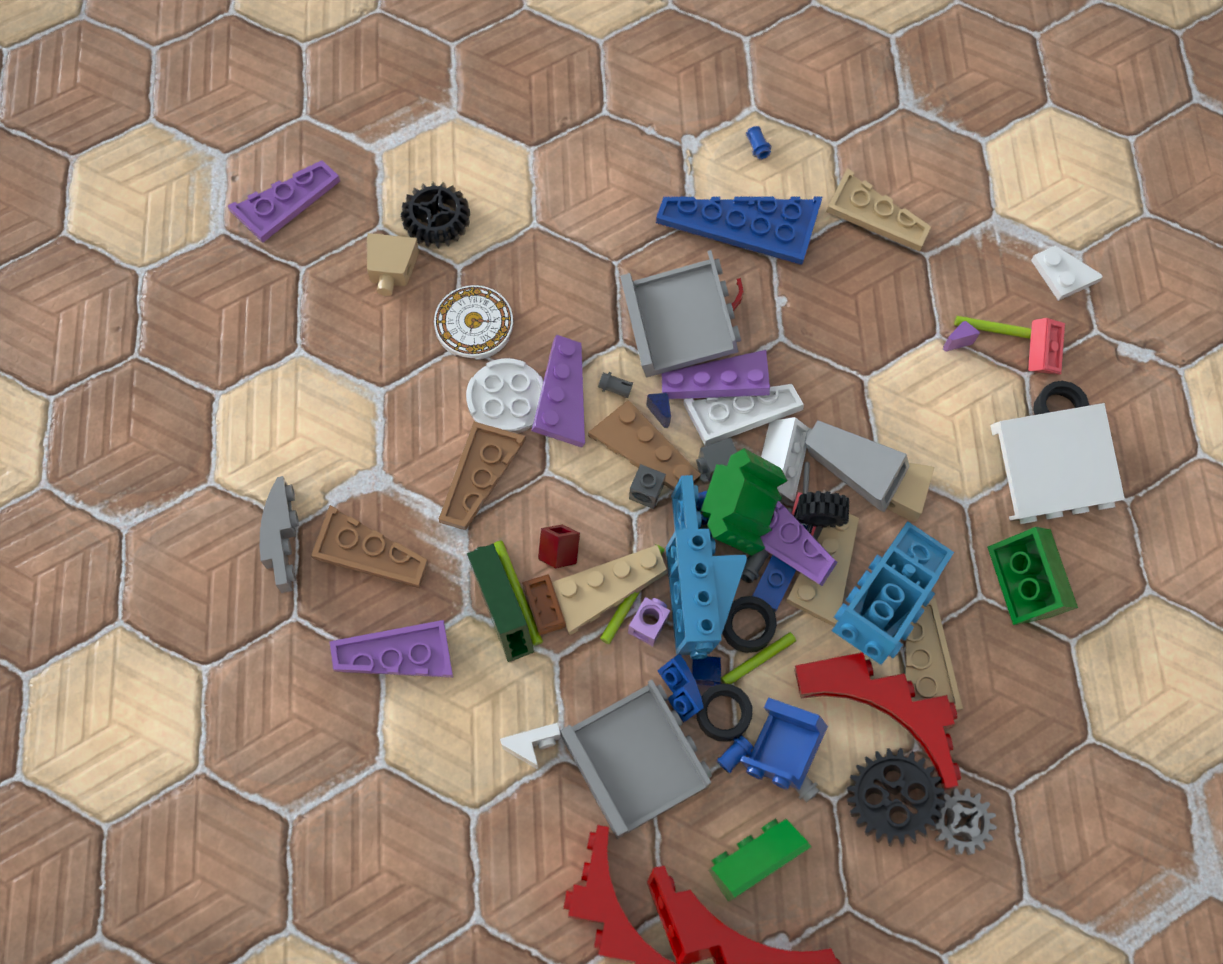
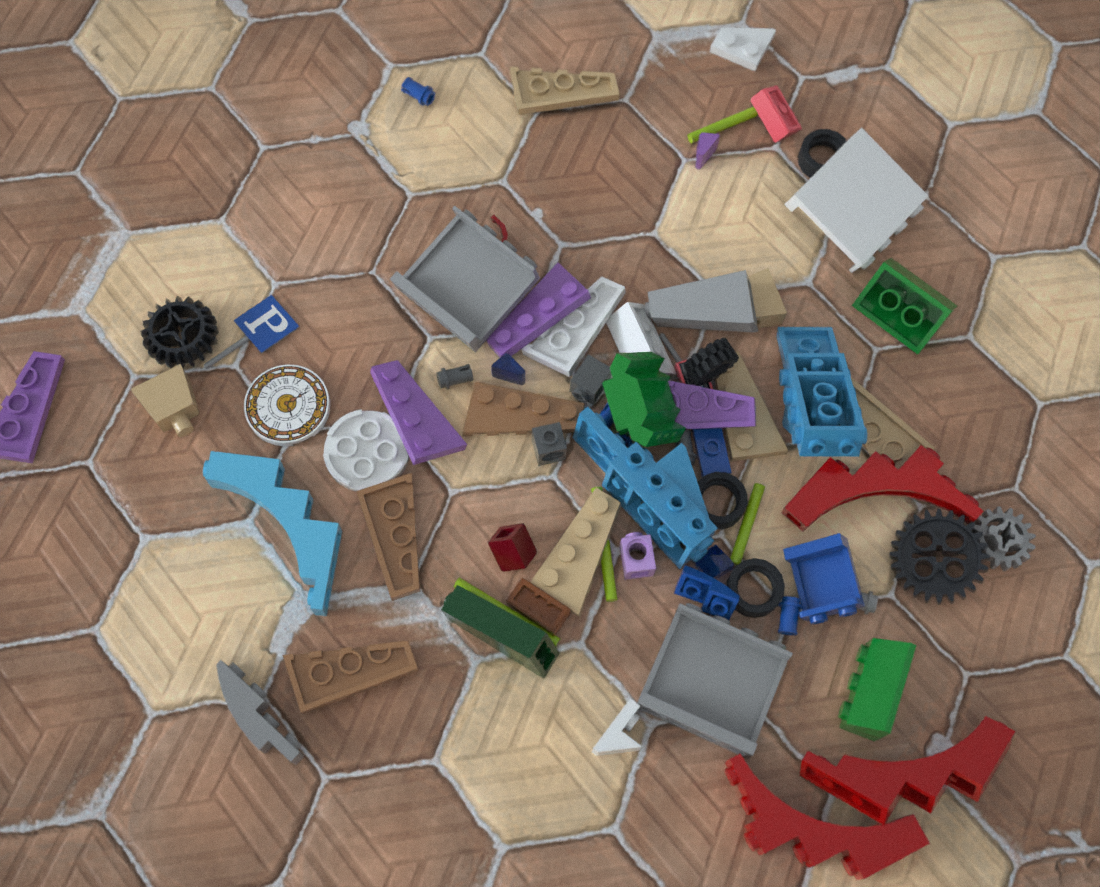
camera: 35 degrees left, 0 degrees up
medium lavender wing [329,620,453,678] -> none
blue wing [656,196,823,265] -> none
none -> medium azure arch [203,451,343,616]
none -> blue piece [204,295,300,369]

